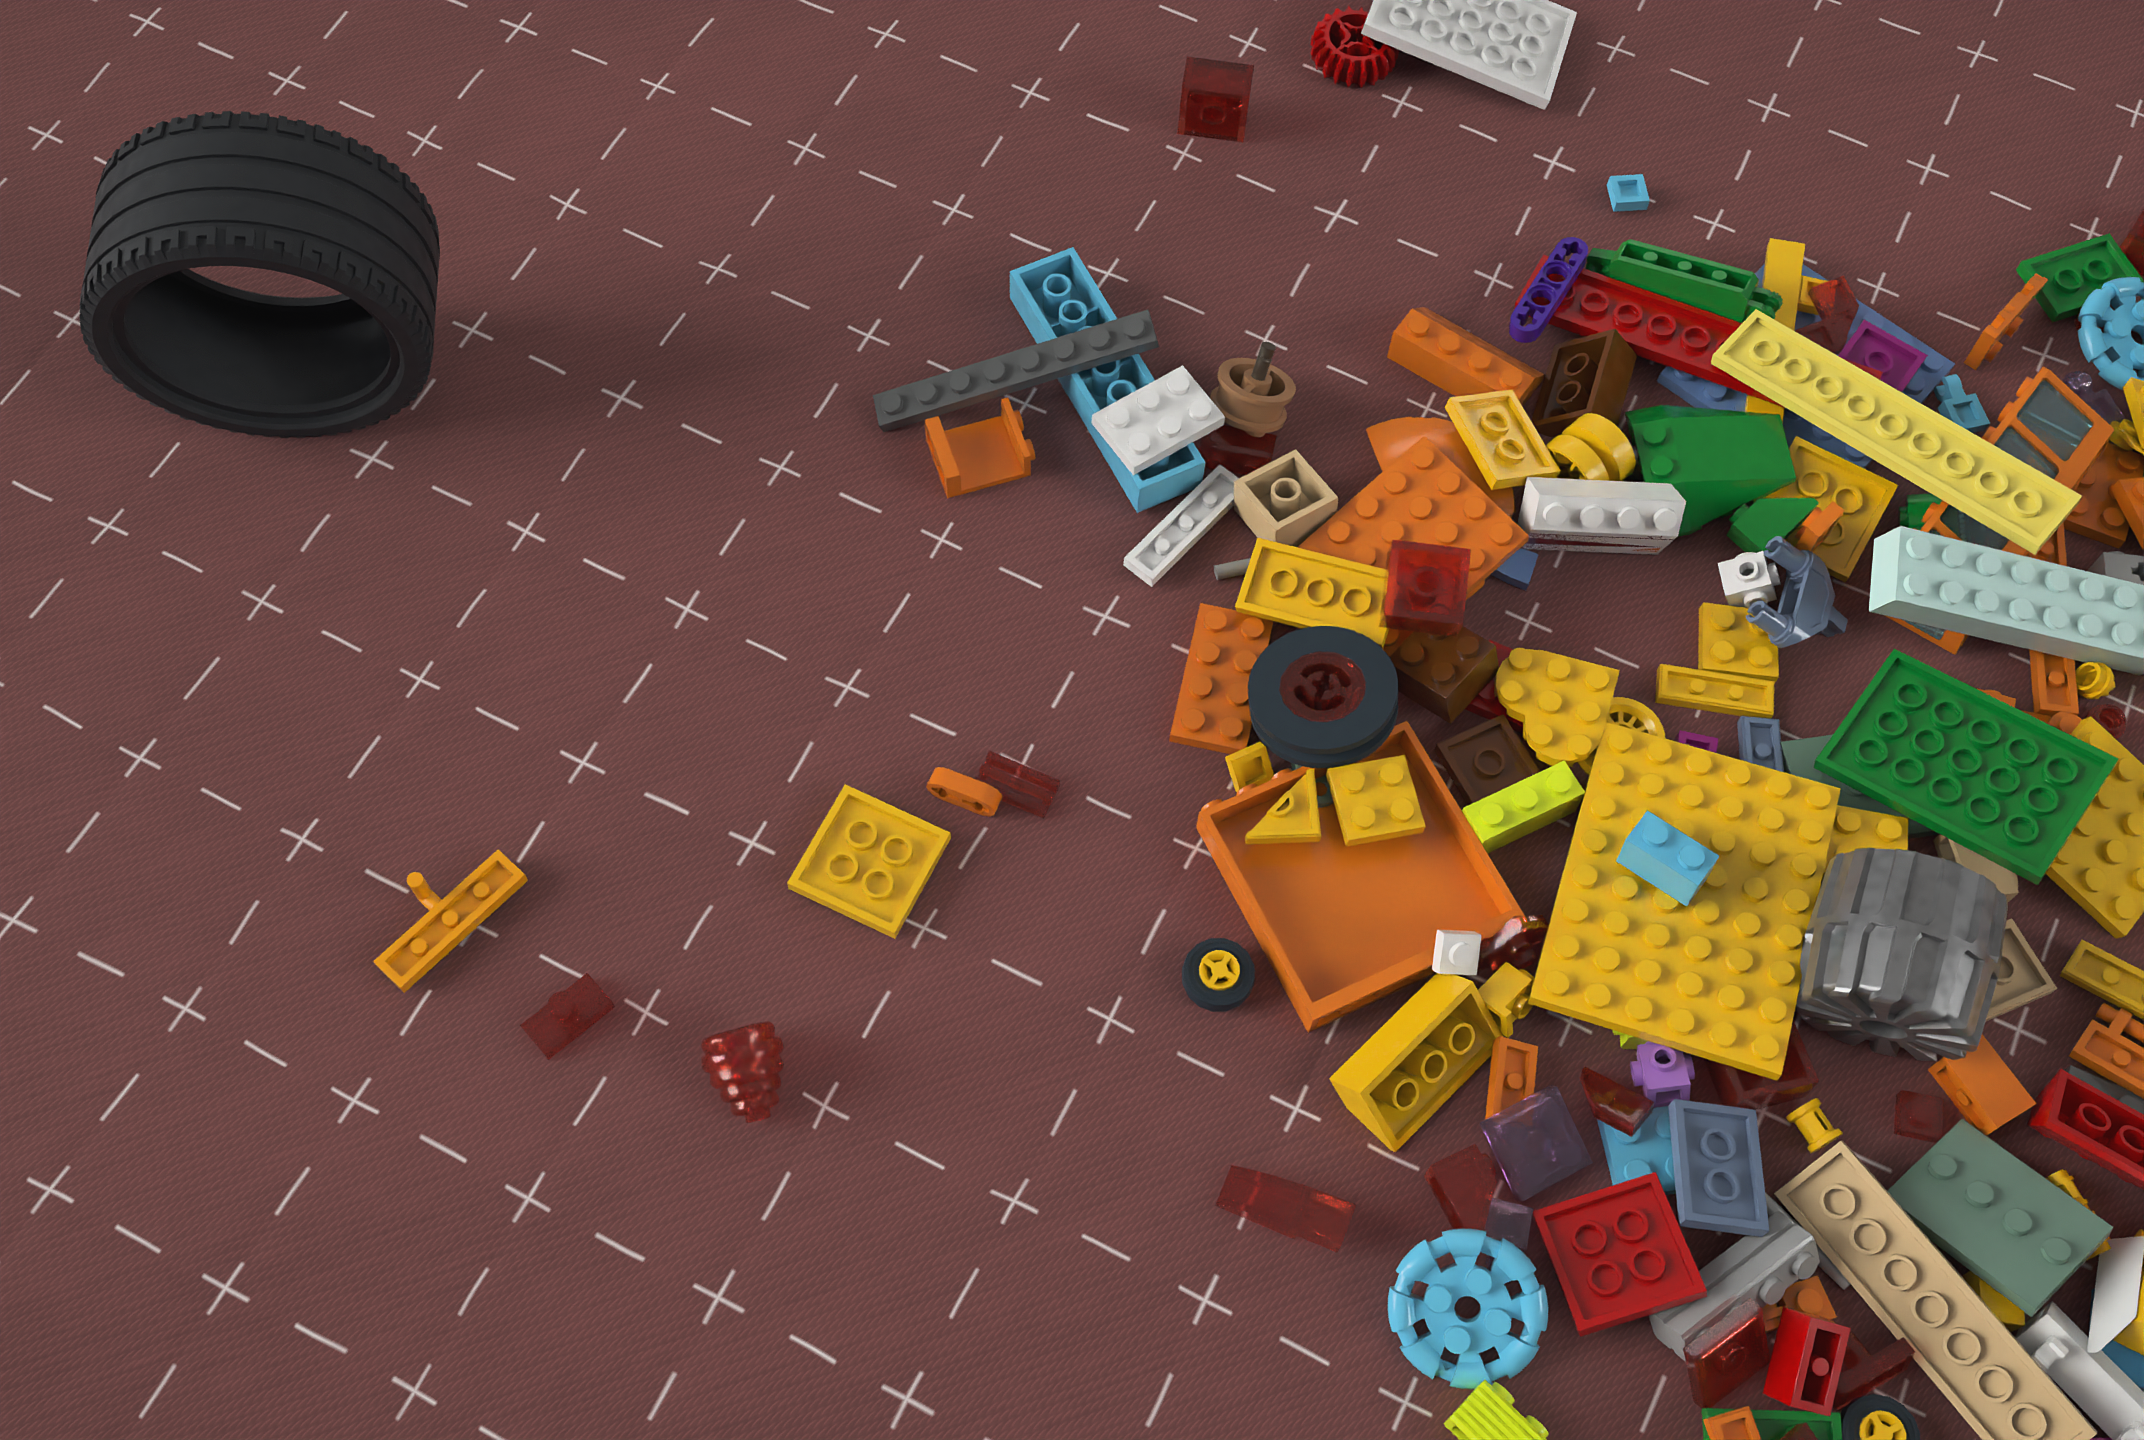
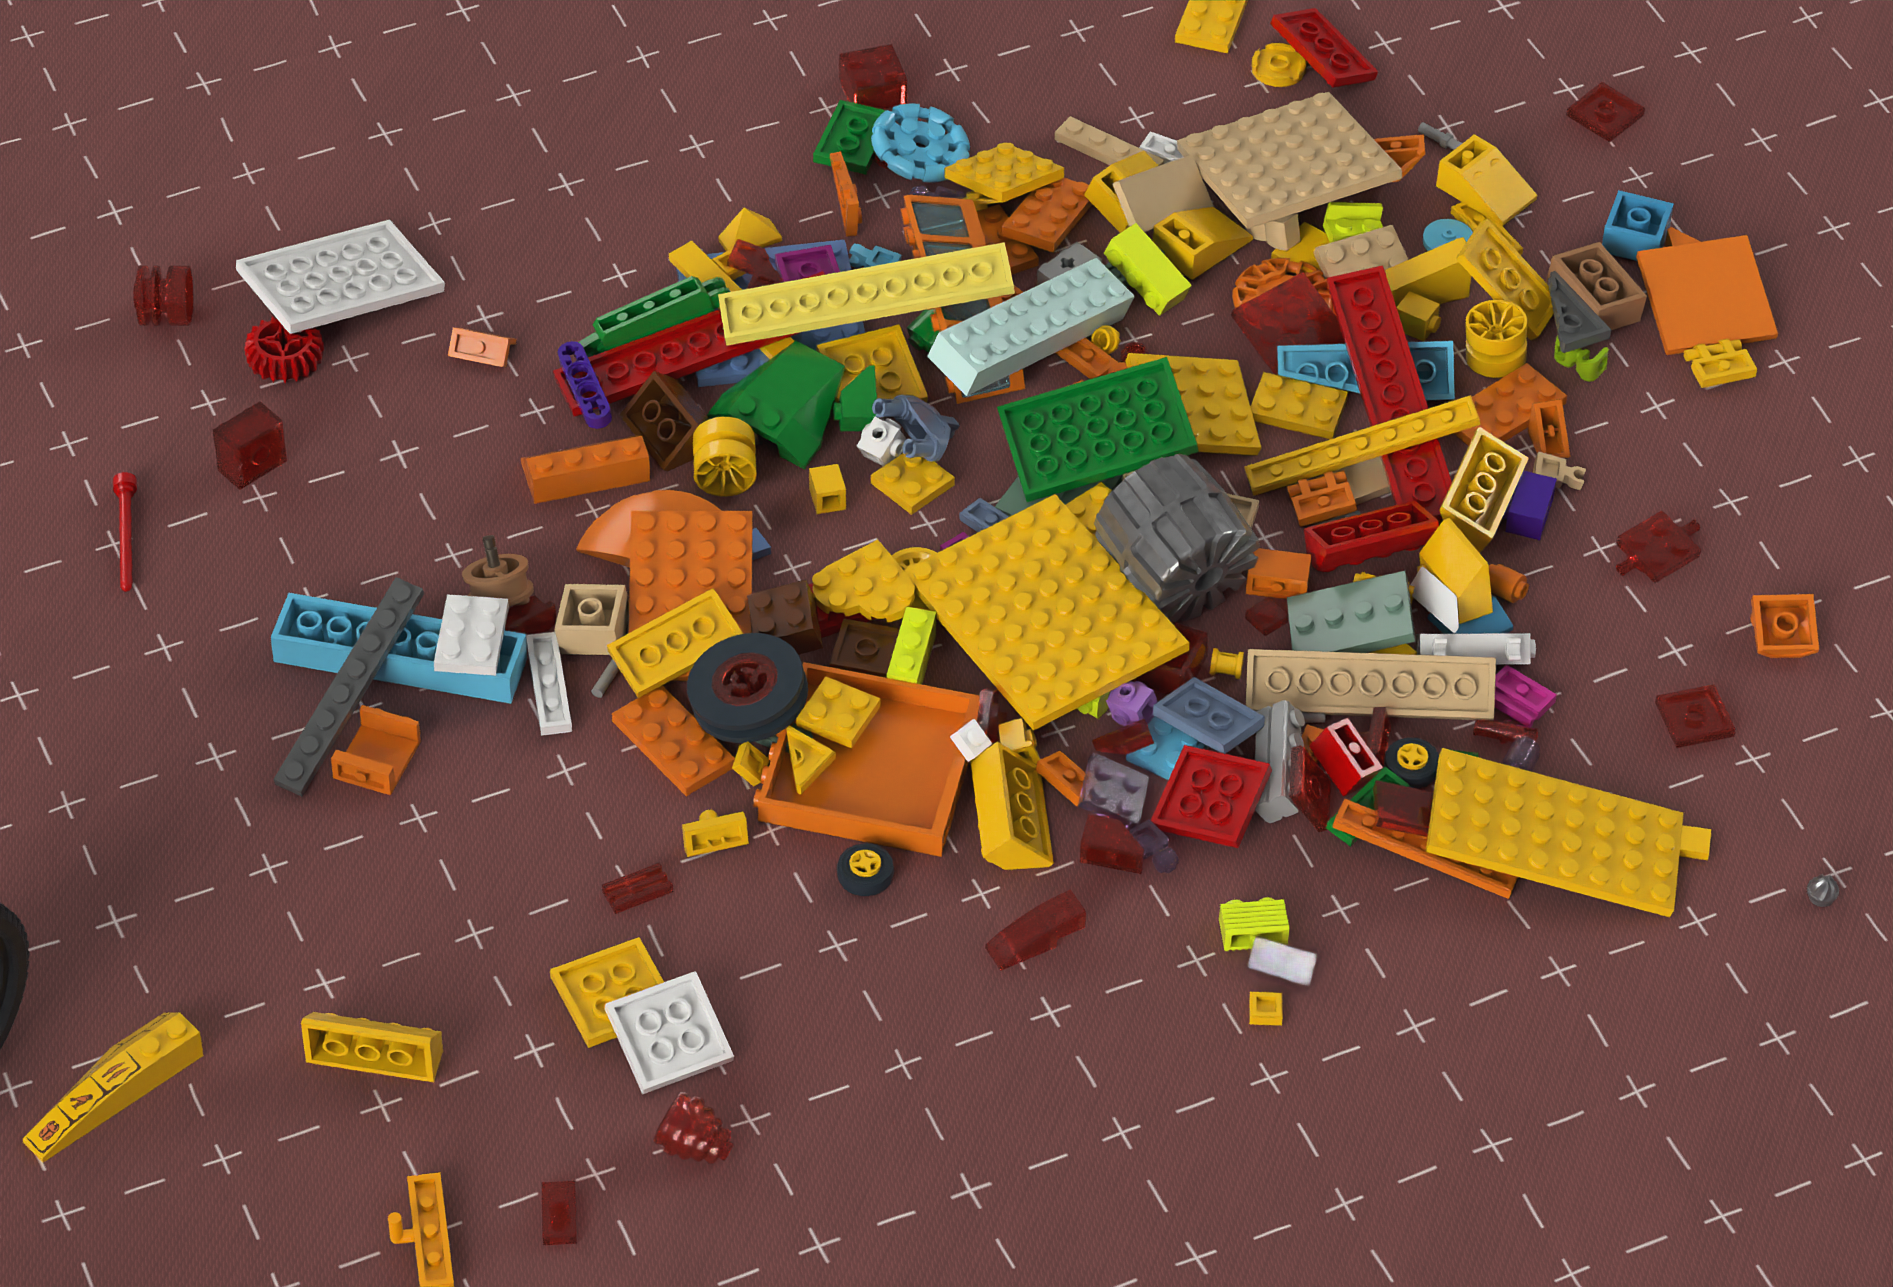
camera: 50 degrees left, 15 degrees down
orange beam [926,767,1002,817] -> none
clear red brick [1379,539,1471,637] -> none
medium azure plate [1387,1228,1548,1389] -> none
yellow plate [1445,390,1560,490] -> none
white slope [1517,477,1686,555] -> none
medium azure plate [1607,174,1650,212] -> none
medium azure brick [1616,810,1719,907] -> none
yellow tile [1655,664,1775,719] -> none
orange plate [1794,501,1845,552] -> none
none -> yellow wedge [23,1012,204,1163]
none -> red piece [113,472,137,592]
none -> yellow slope [301,1012,443,1082]
none -> orange panel [448,327,517,367]
none -> white plate [605,971,734,1094]
none -> yellow tile [682,810,749,857]
none -> yellow slope [719,208,782,251]
none -> yellow brick [809,464,846,514]

